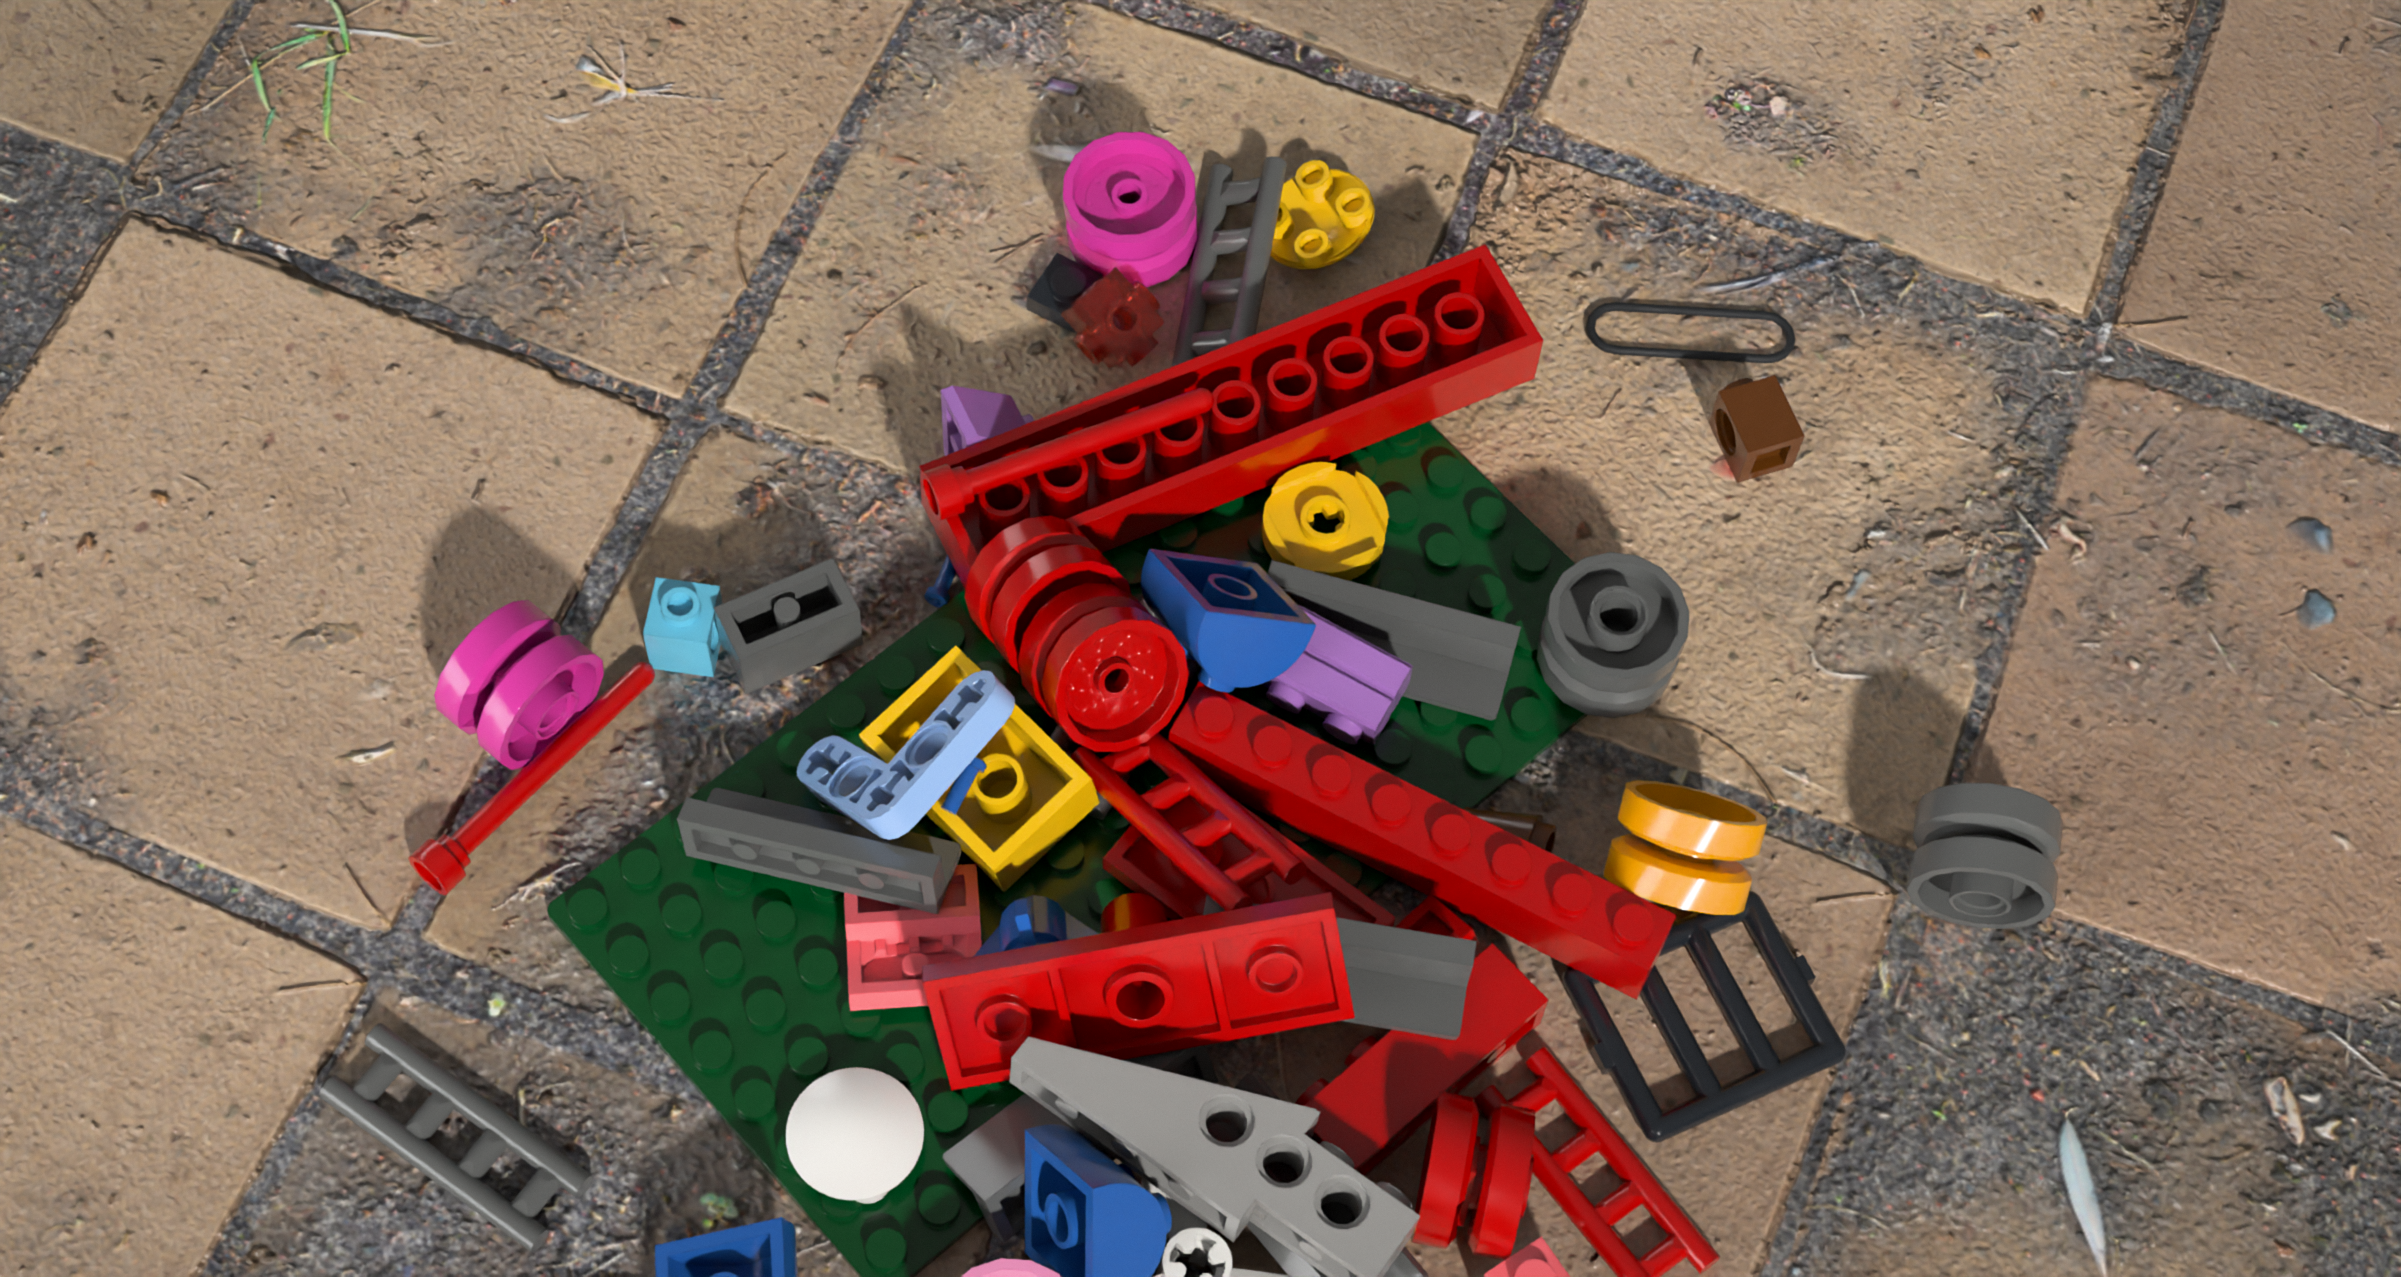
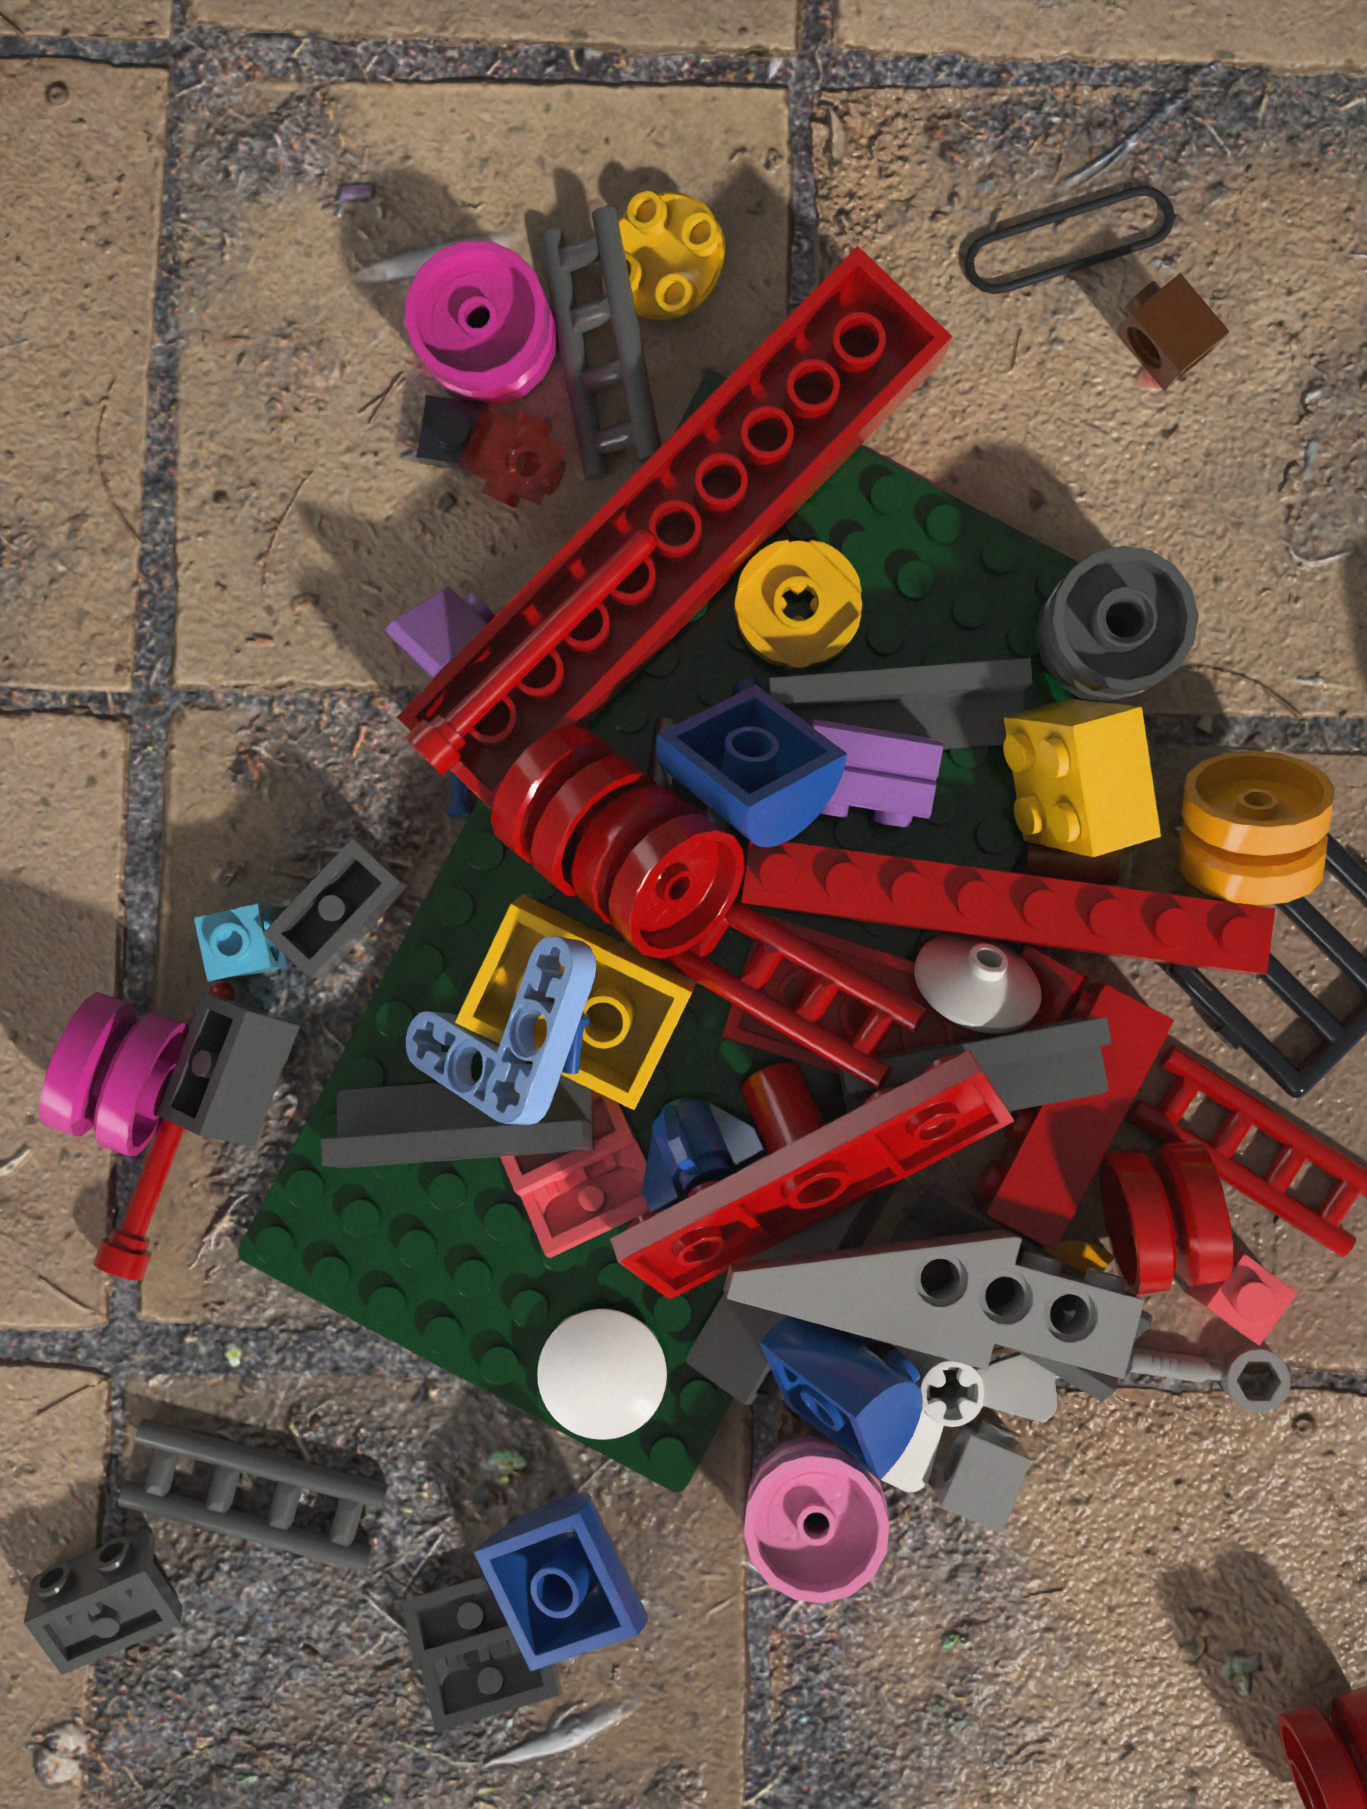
camera: 15 degrees left, 25 degrees up
none -> dark grey bracket [24,1528,182,1675]
none -> dark grey brick [157,993,300,1147]
none -> white dish [914,933,1041,1034]
none -> yellow brick [1003,699,1161,857]

